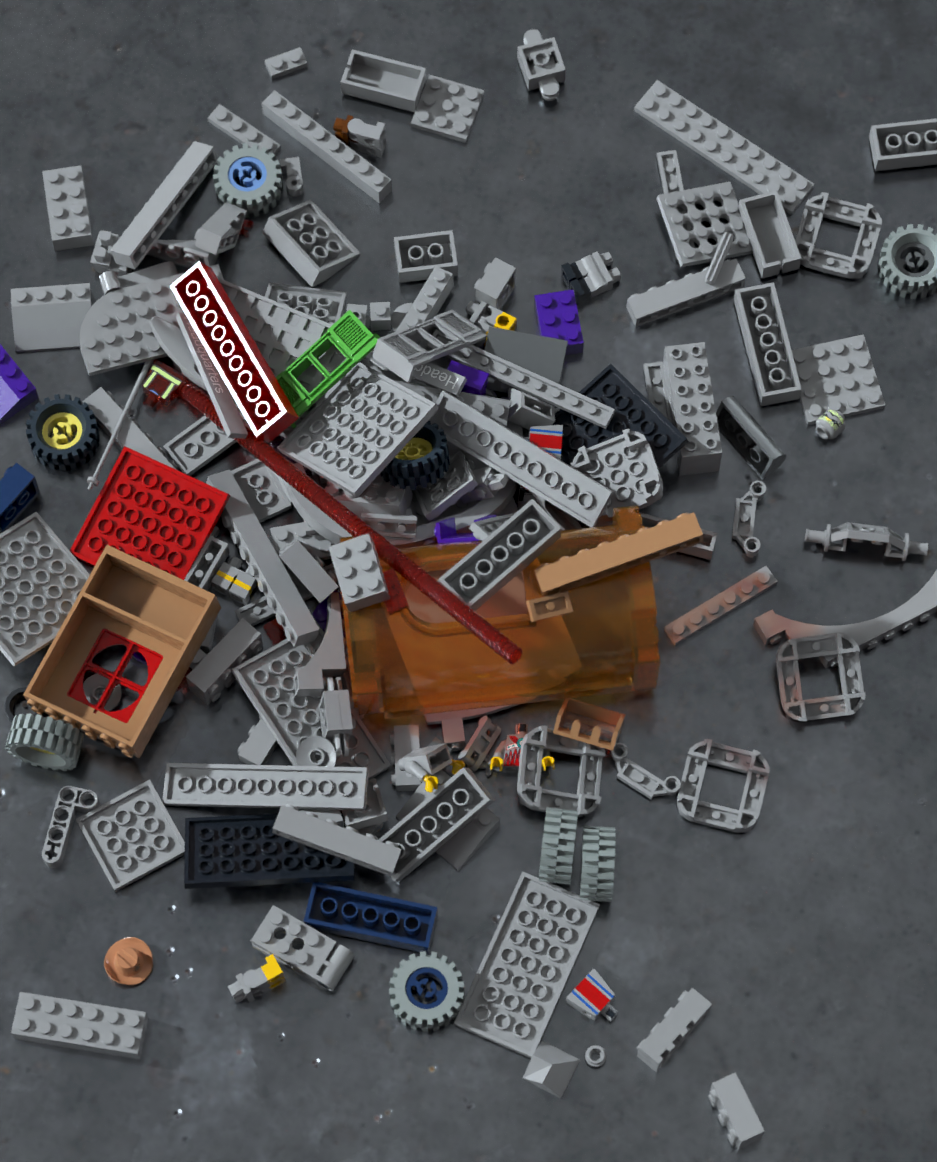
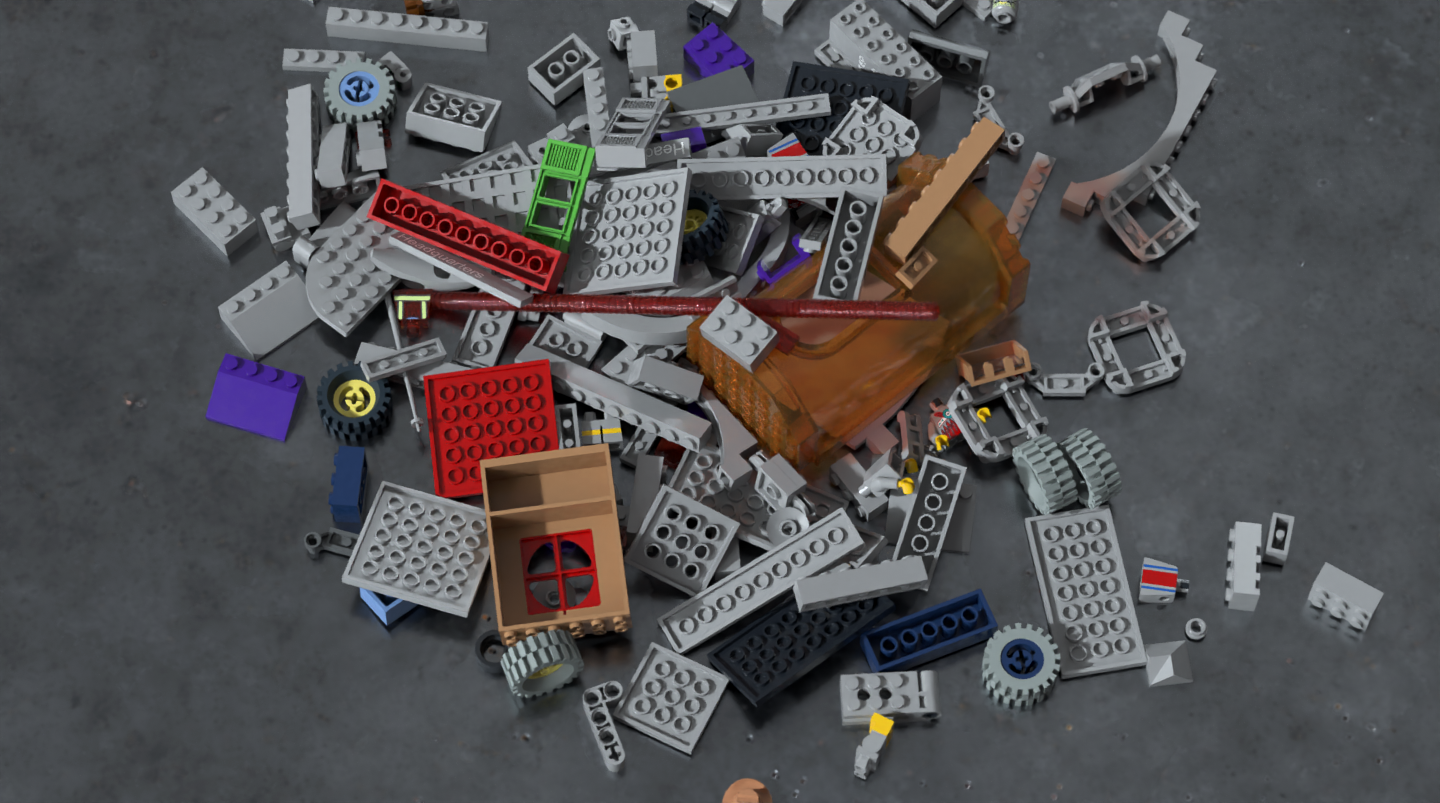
camera: 35 degrees left, 5 degrees down
none -> light grey brick [314,122,352,189]
none -> light grey plate [360,337,447,383]
none -> light grey brick [608,17,639,50]
none -> light grey piece [624,483,740,597]
none -> light grey brick [1263,512,1295,565]

